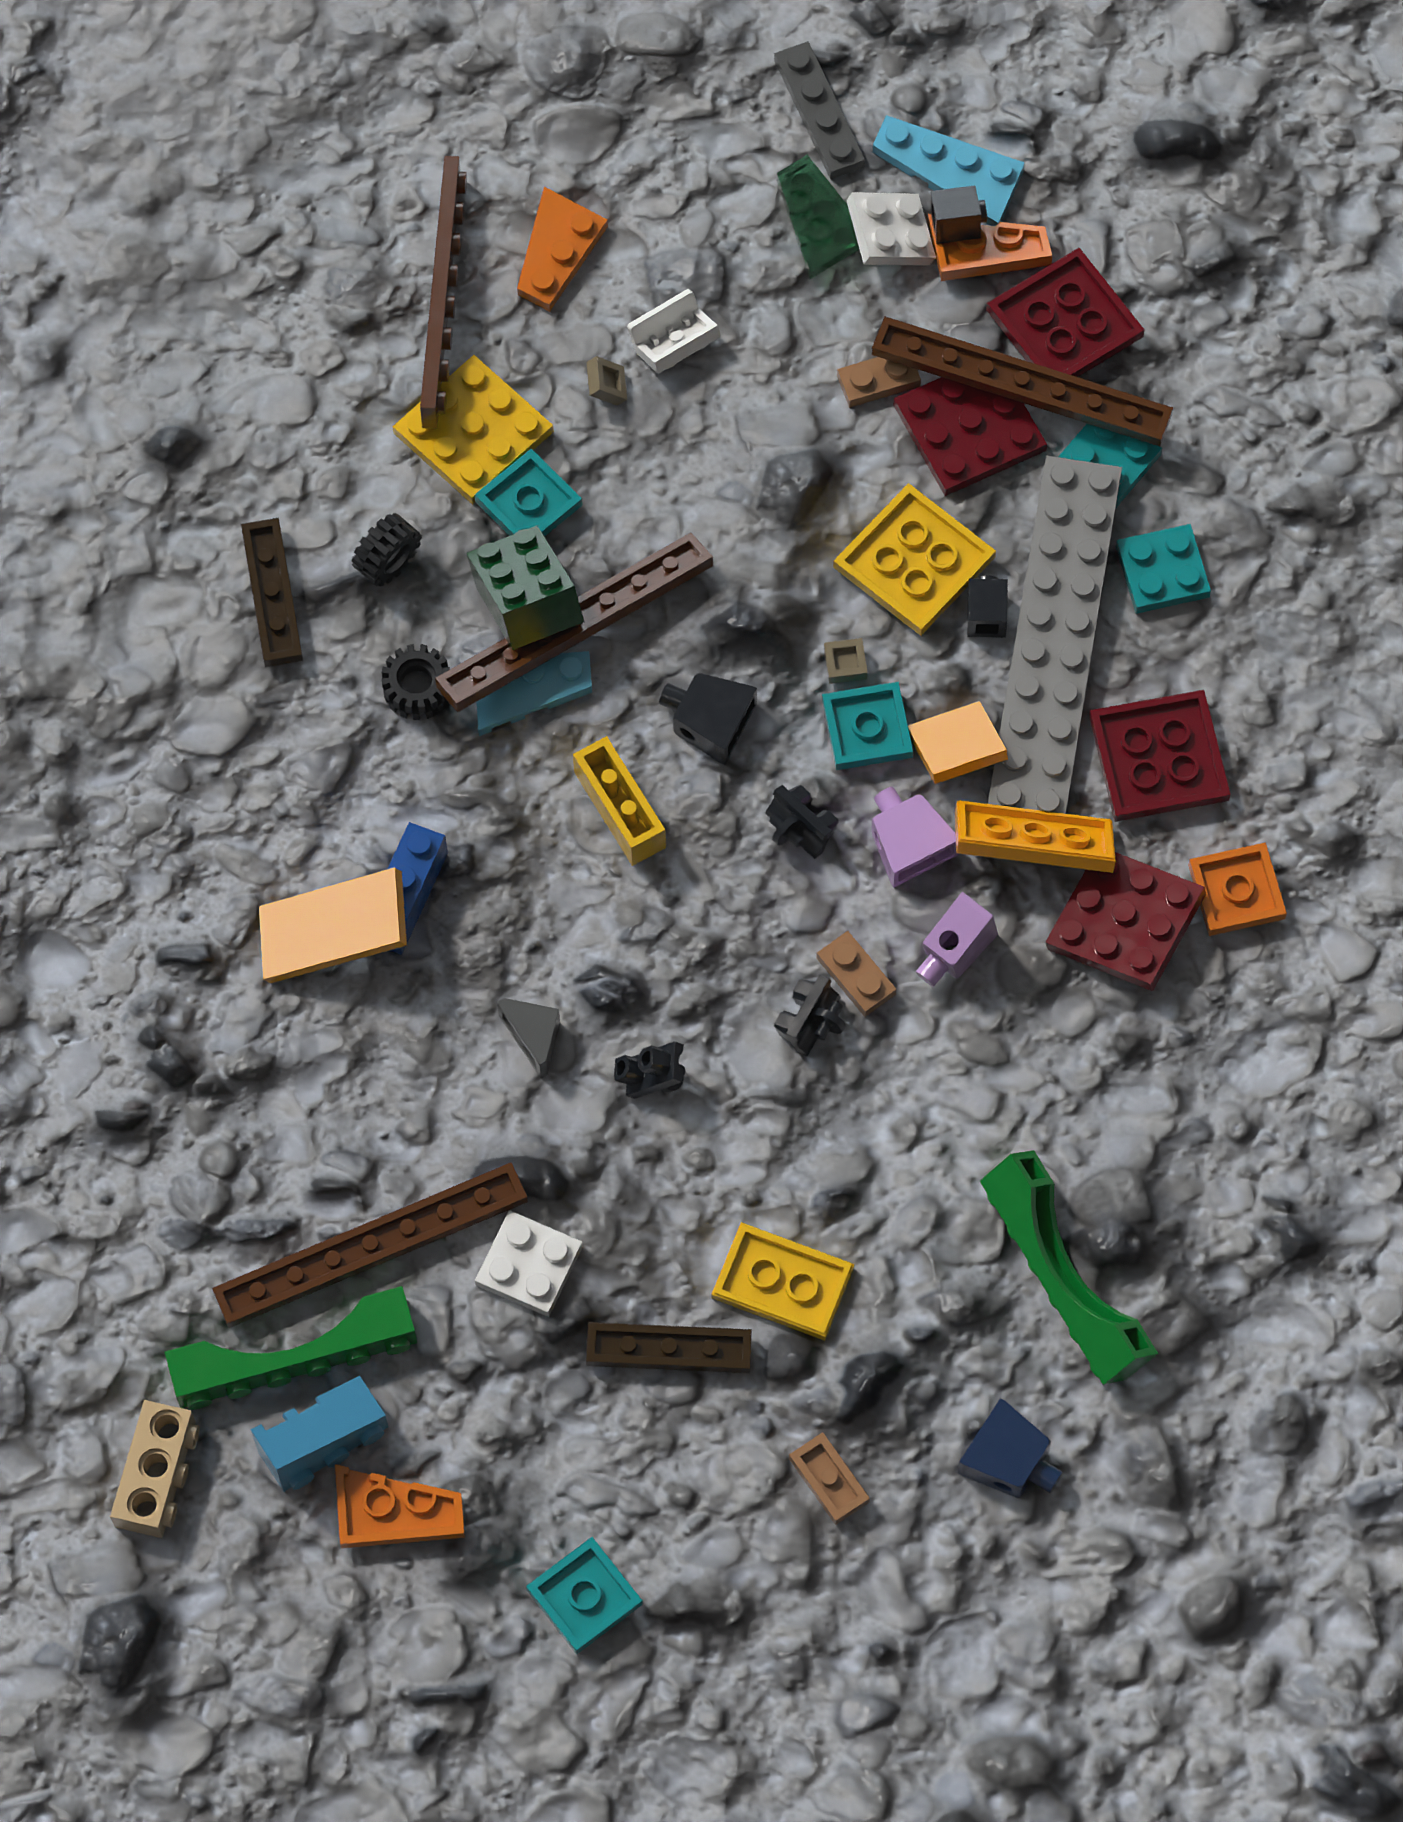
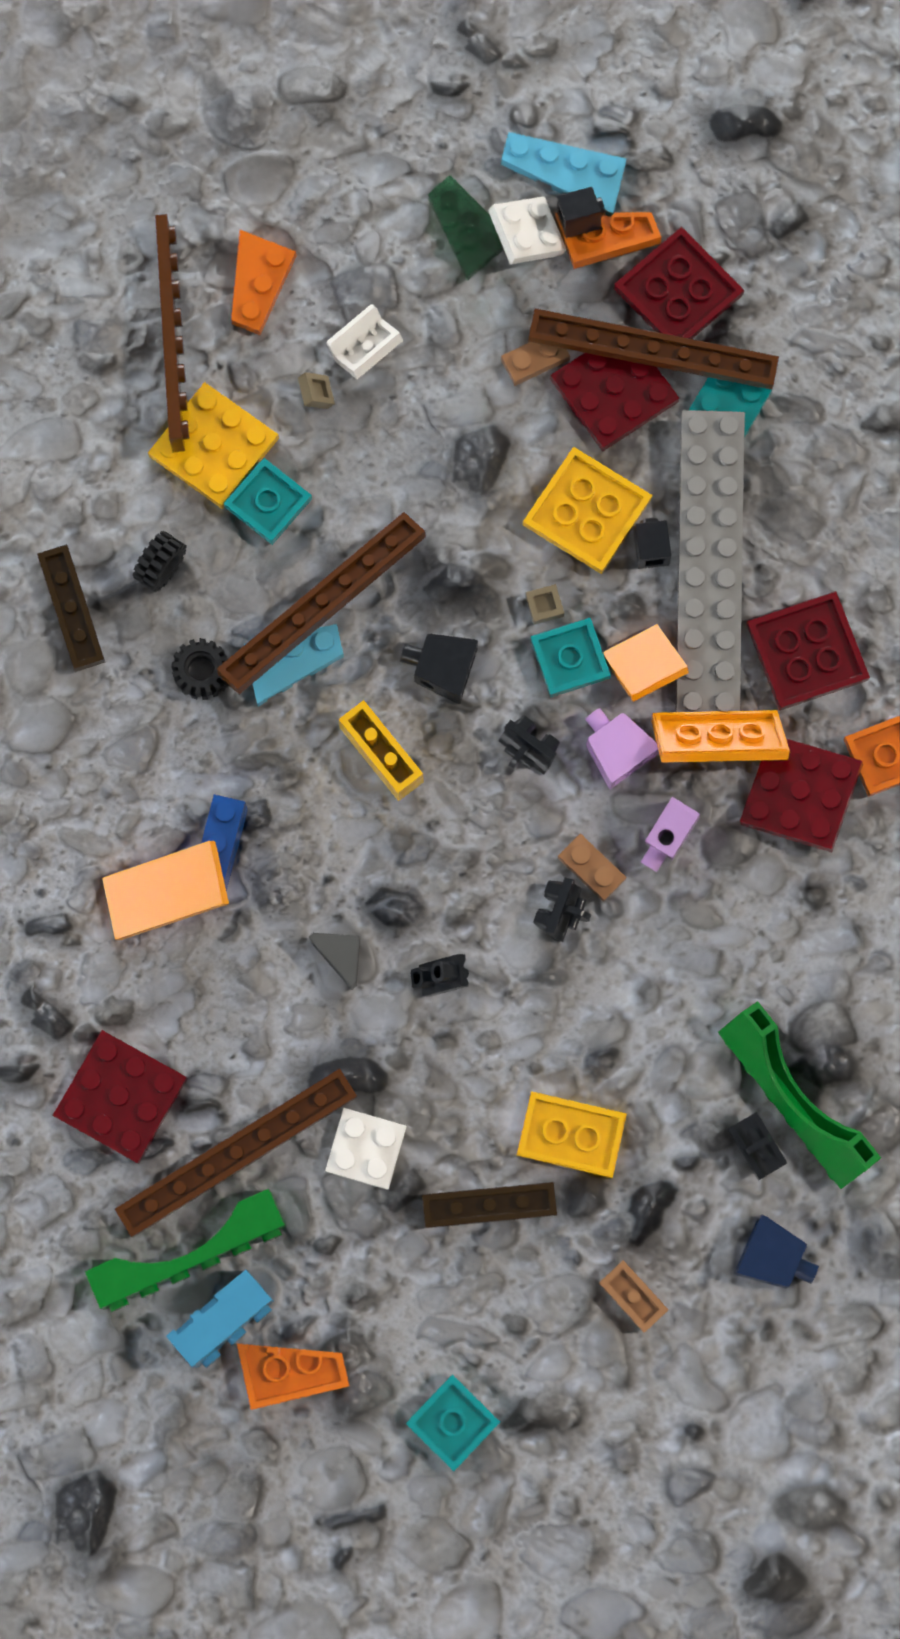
camera: 10 degrees left, 10 degrees up
tan brick [110,1400,200,1538] -> none
dark green brick [466,525,584,650] -> none
dark grey plate [774,41,865,180] -> none
teal plate [1115,524,1211,614] -> none
none -> dark red plate [52,1030,188,1164]
none -> black hips [728,1112,787,1181]

